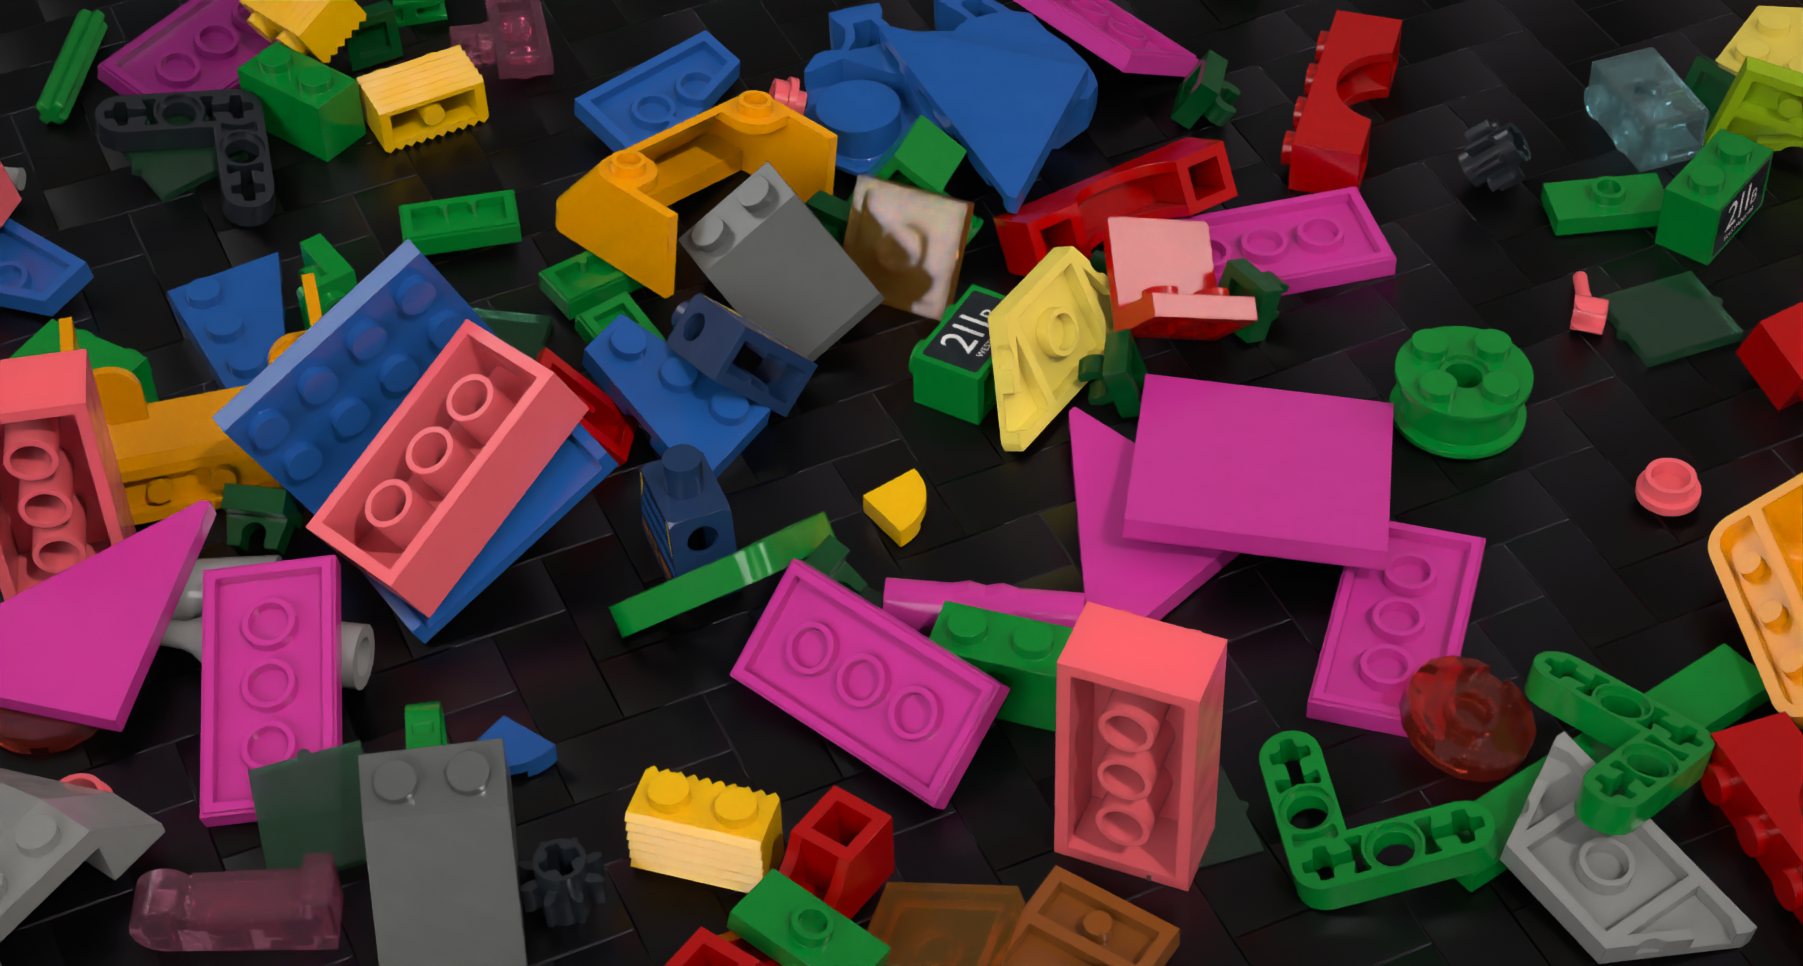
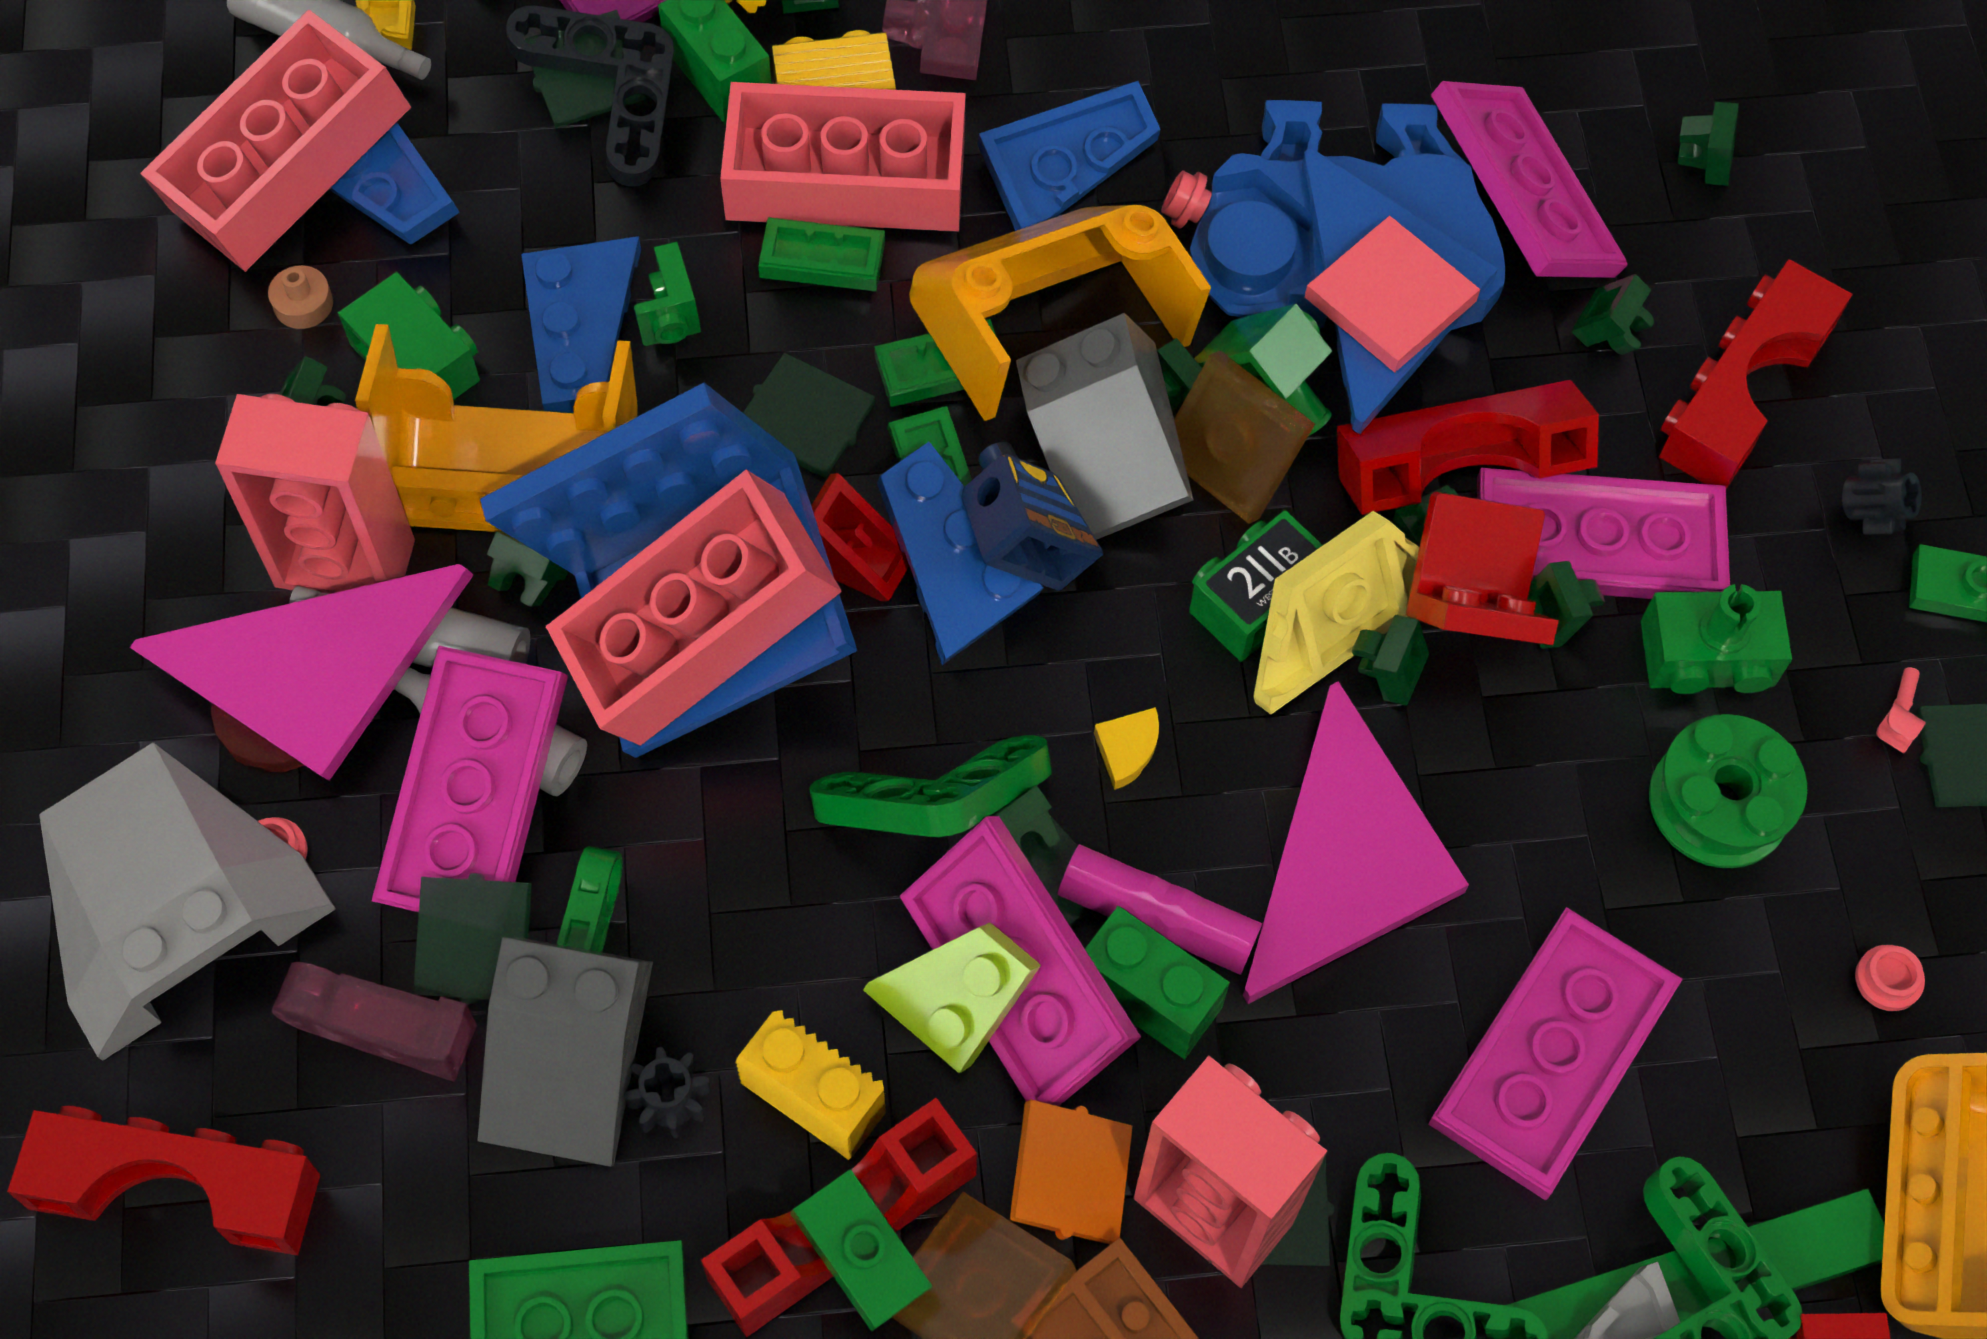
camera: 15 degrees right, 20 degrees up
blue tile [477,715,558,777] -> none
dark blue torso [639,444,743,601] -> none
dark pink tile [1122,374,1394,570] -> none
clear red tile [1399,655,1536,783] -> none
none -> coral brick [720,82,966,231]
none -> lime wing [863,922,1041,1073]
none -> orange piece [1010,1099,1133,1245]
none -> coral tile [1305,215,1481,373]
none -> green brick [1641,584,1792,694]

